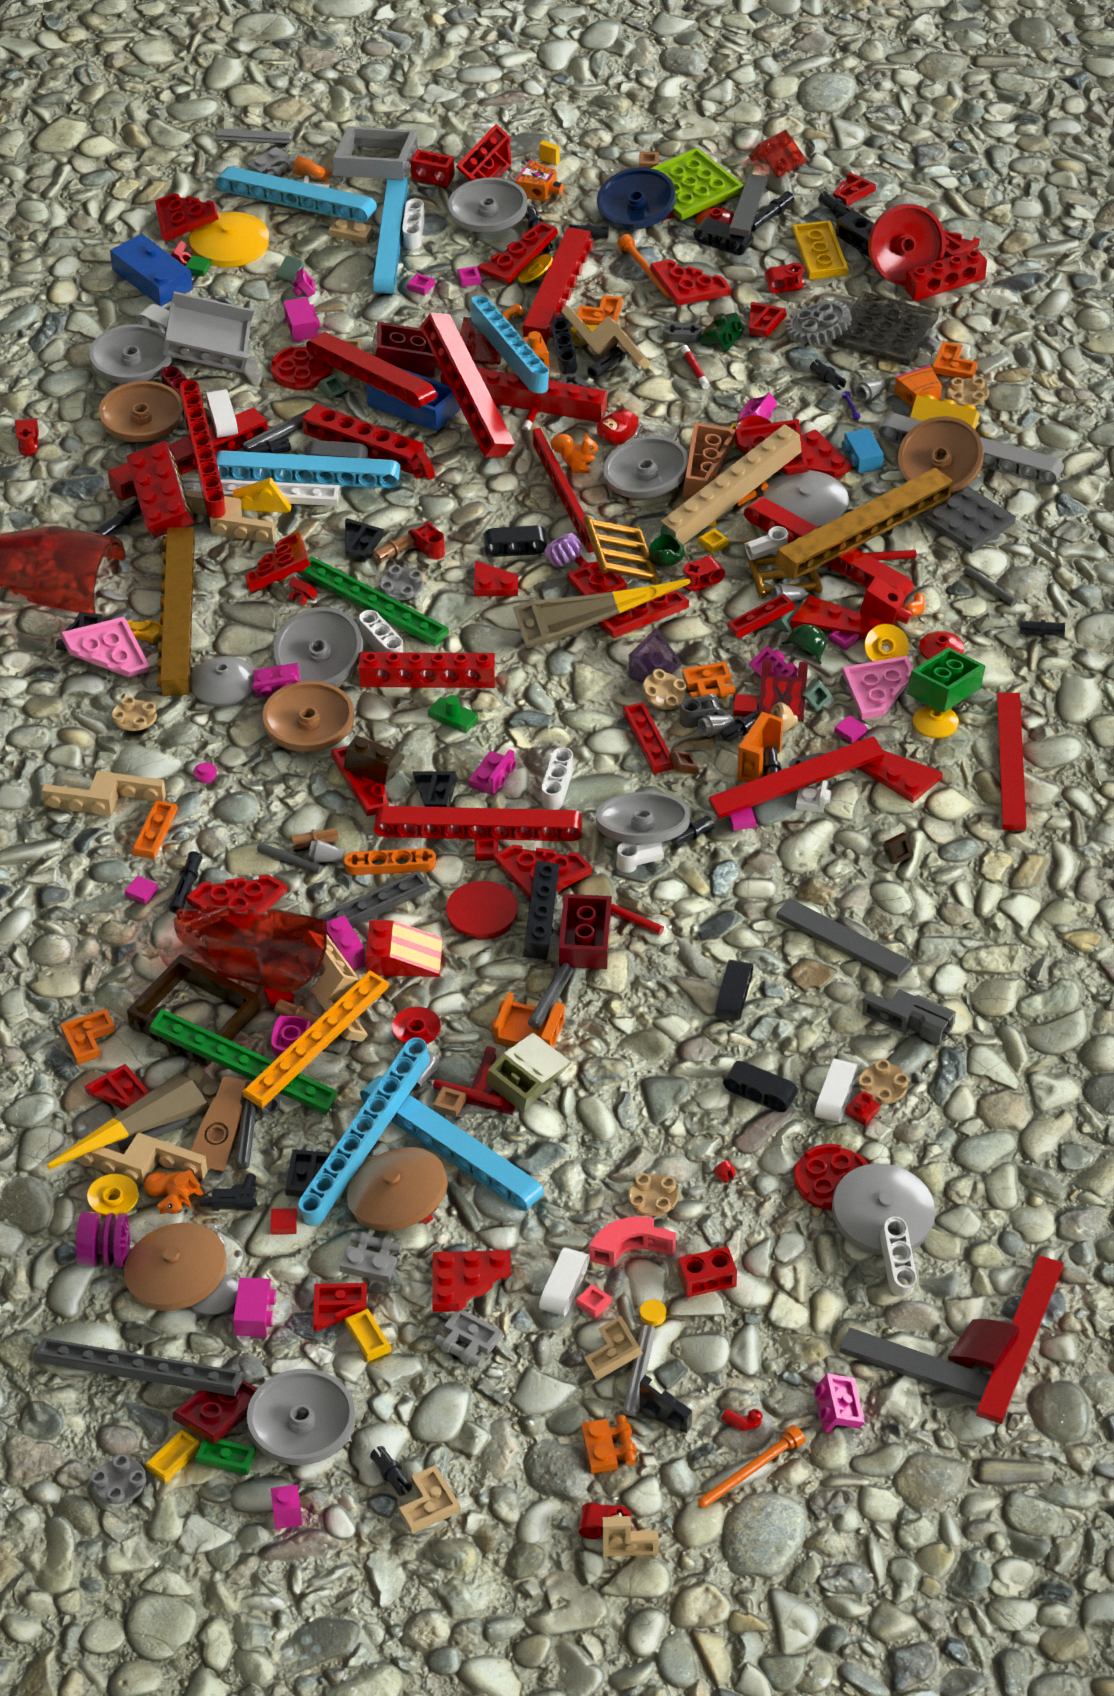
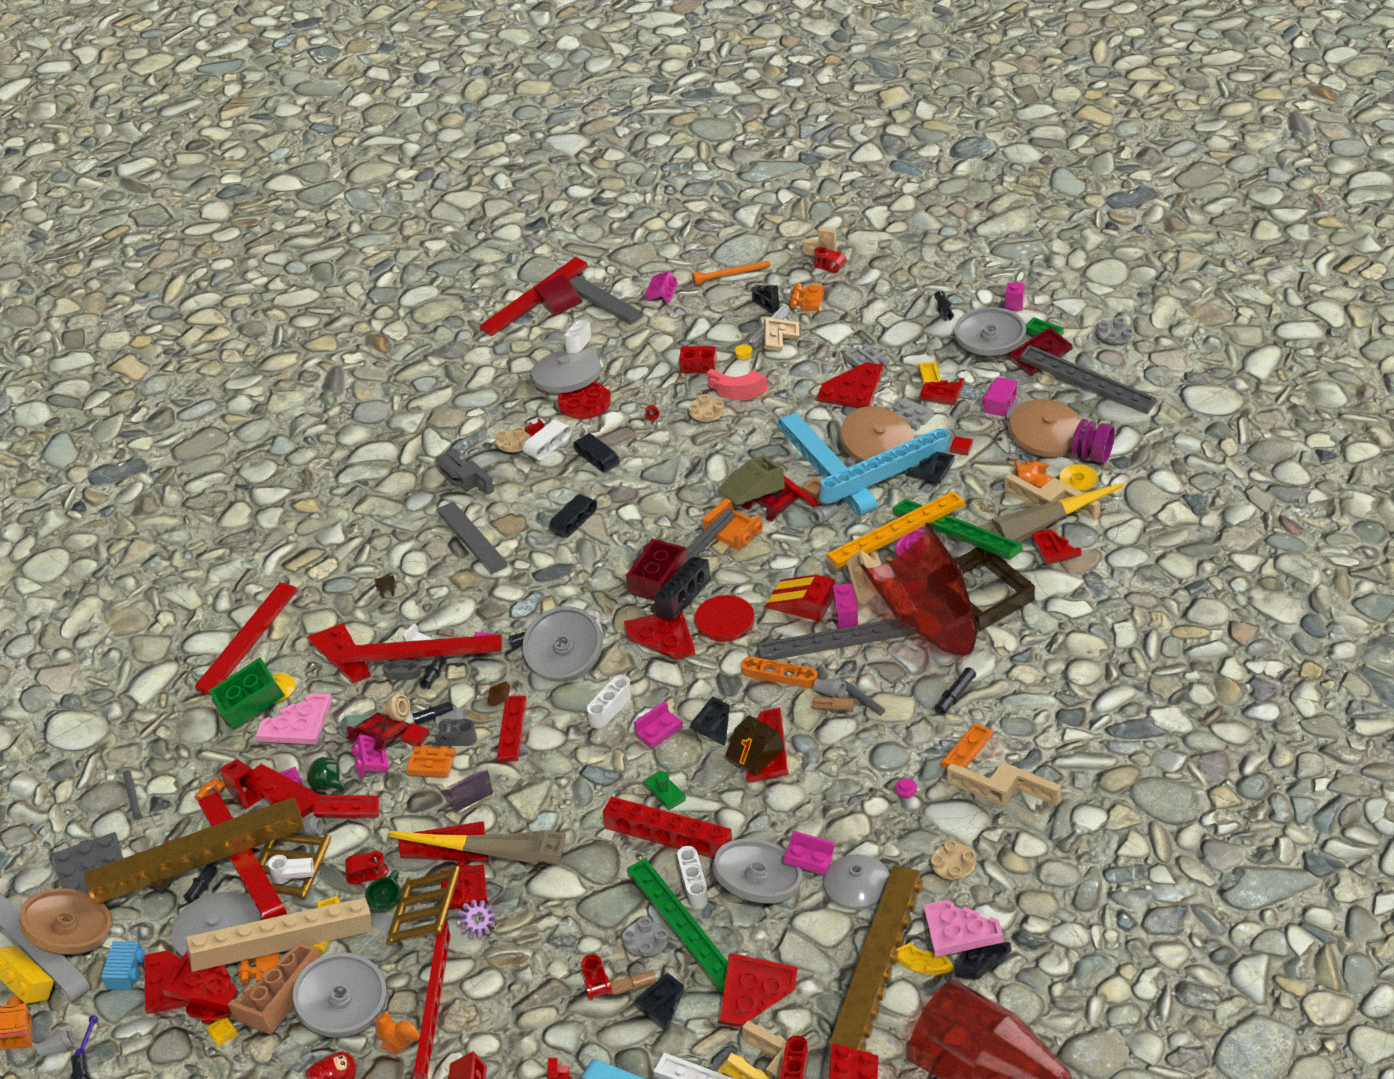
camera: 155 degrees left, 5 degrees down
orange plate [60,1008,116,1065] -> none
dark pink tile [125,876,158,905] -> none
yellow tile [145,1429,201,1484] -> none
red plate [186,875,287,934] -> none
medium nougat piece [190,1076,247,1172] -> none
black piece [200,1173,257,1211] -> none
dark grey axle [235,1085,256,1169] -> none
medium nougat dish [263,681,354,752] -> none
red tile [288,577,318,606] -> none
red beam [374,806,583,841] -> none
red dish [392,1007,441,1044] -> none
tan plate [399,1465,461,1534] -> none
red wing [474,561,518,596] -> none
red tile [474,838,498,861] -> none
black beam [483,525,547,557] -> none
white beam [539,1247,590,1317] -> none
coral tile [575,1284,612,1319] -> none
red bar [612,904,664,935] -> none
tan dish [642,669,686,710] -> none
red arm [721,1409,763,1431] -> none
dark pink piece [737,392,777,422] -> none
orange panel [737,712,783,783] -> none
dark pink tile [834,715,867,744] -> none
yellow dish [864,624,909,662] -> none
red dish [919,631,964,660] -> none
black pin [1020,619,1066,637] -> none

